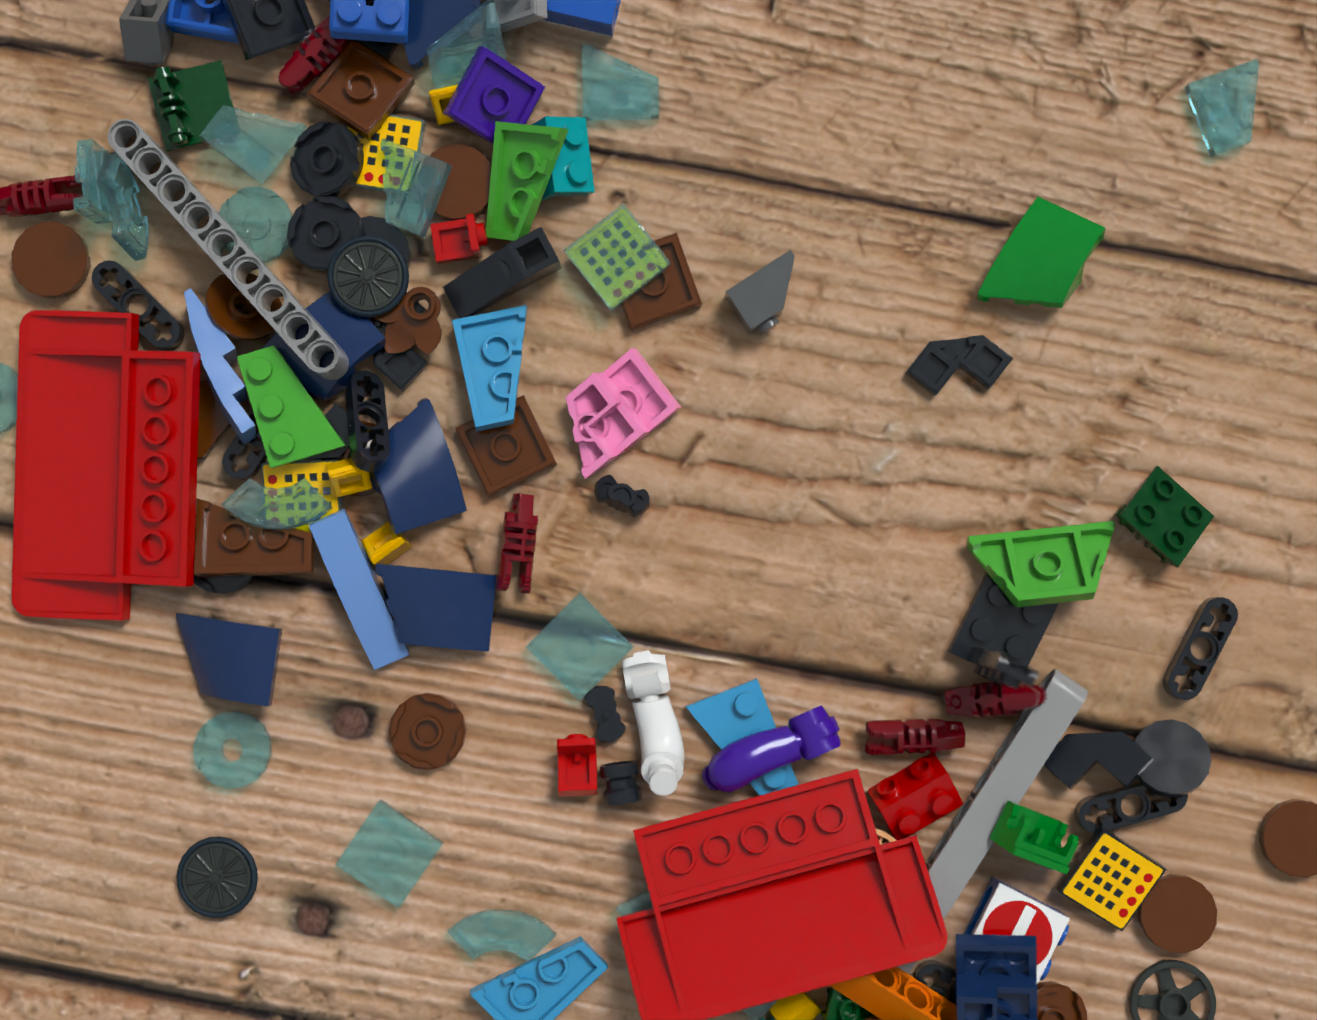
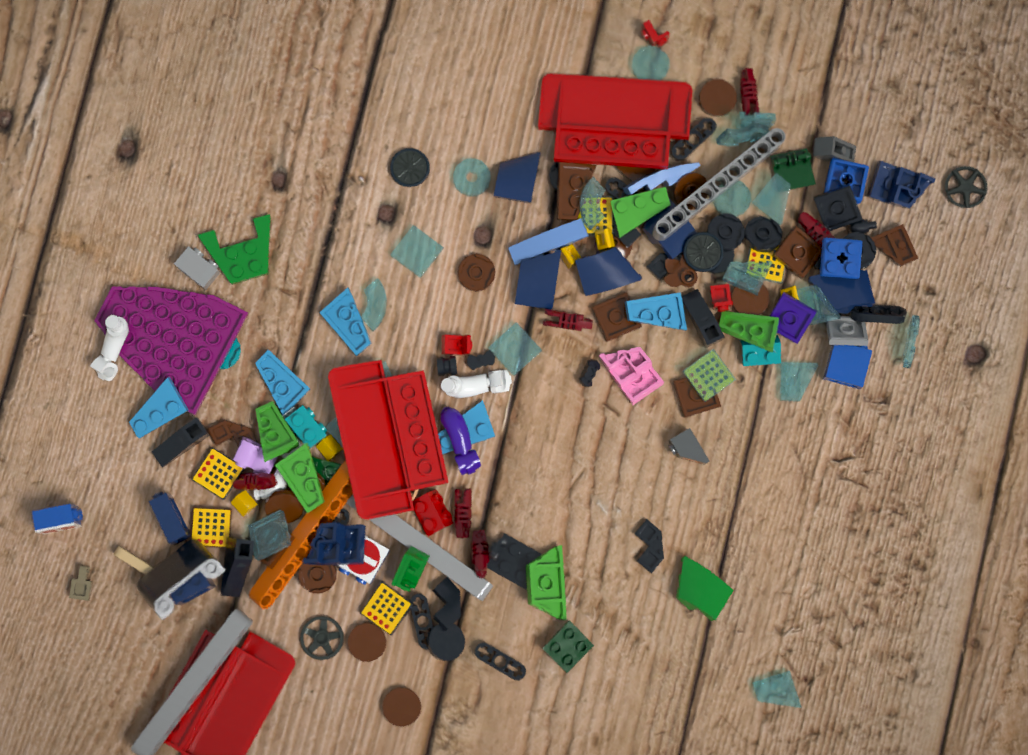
camera: 90 degrees right, 5 degrees down
black beam [345,371,390,472] -> none

